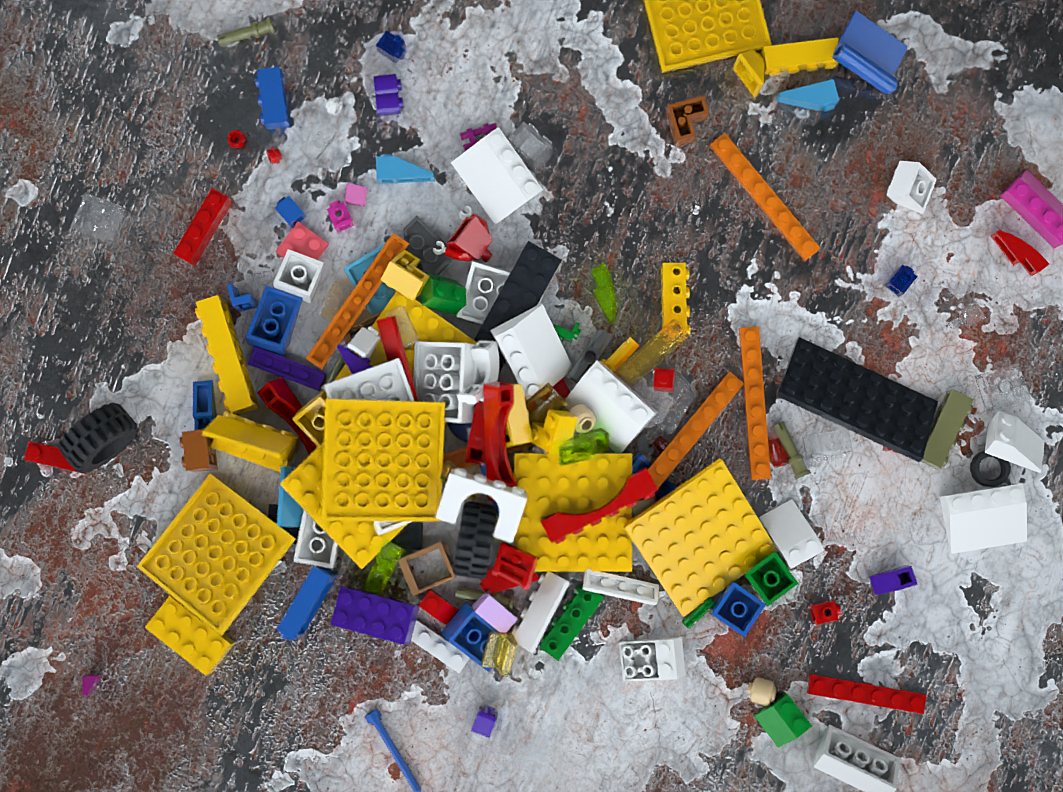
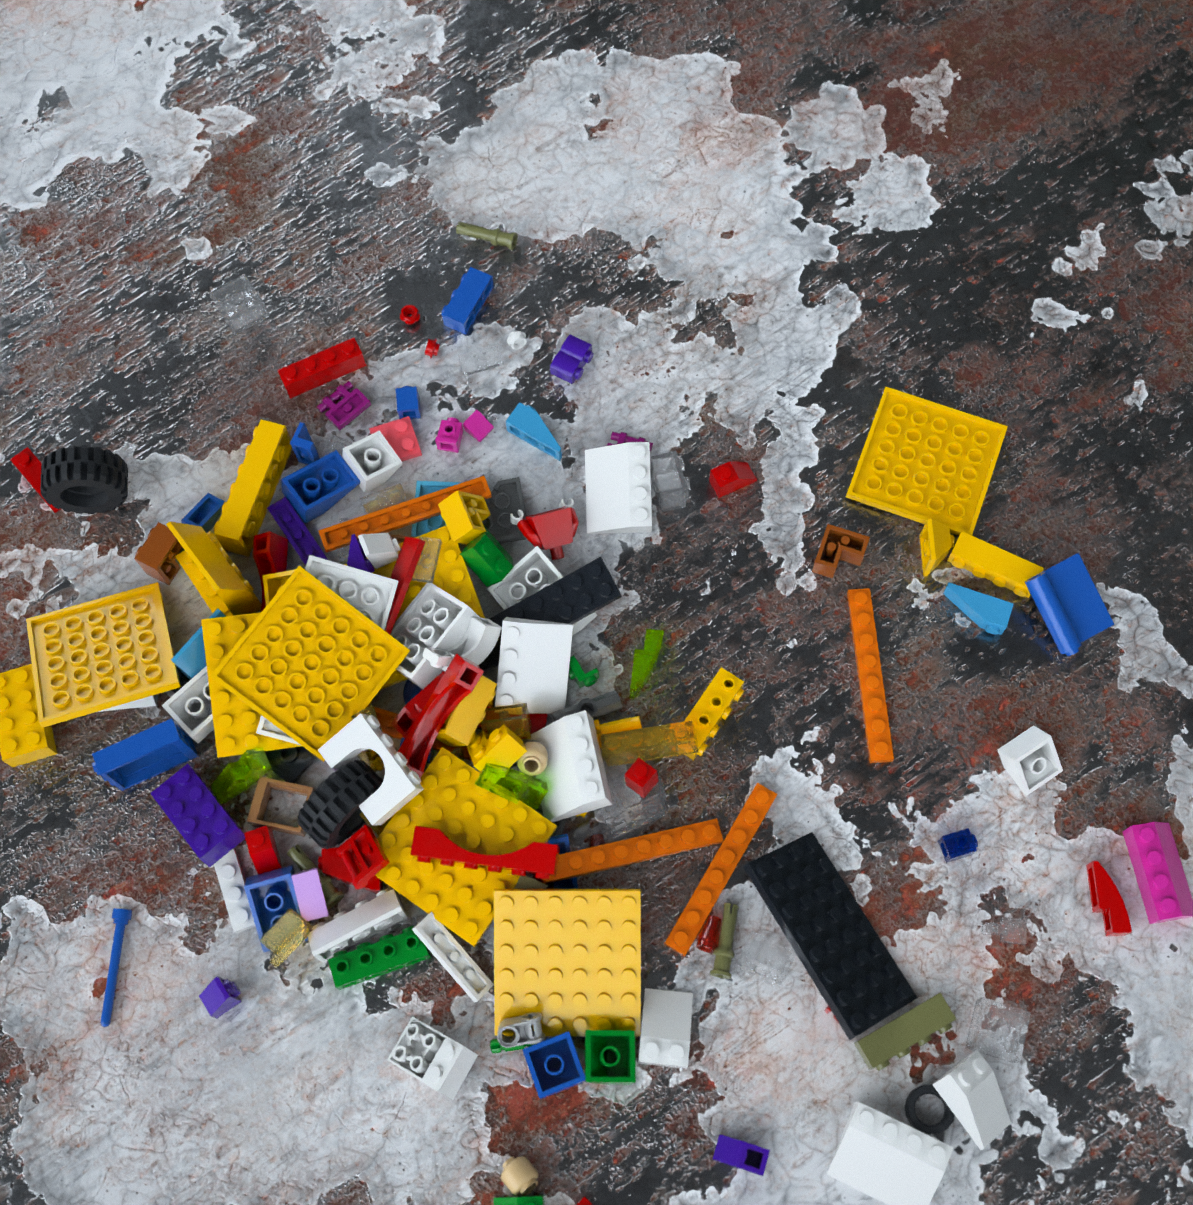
camera: 40 degrees right, 15 degrees down
clear blue brick [376,30,407,64] -> none
red brick [809,600,841,625] -> none
none -> magenta plate [317,381,371,431]
none -> light grey piece [497,1012,546,1048]
none -> red slope [709,461,757,498]

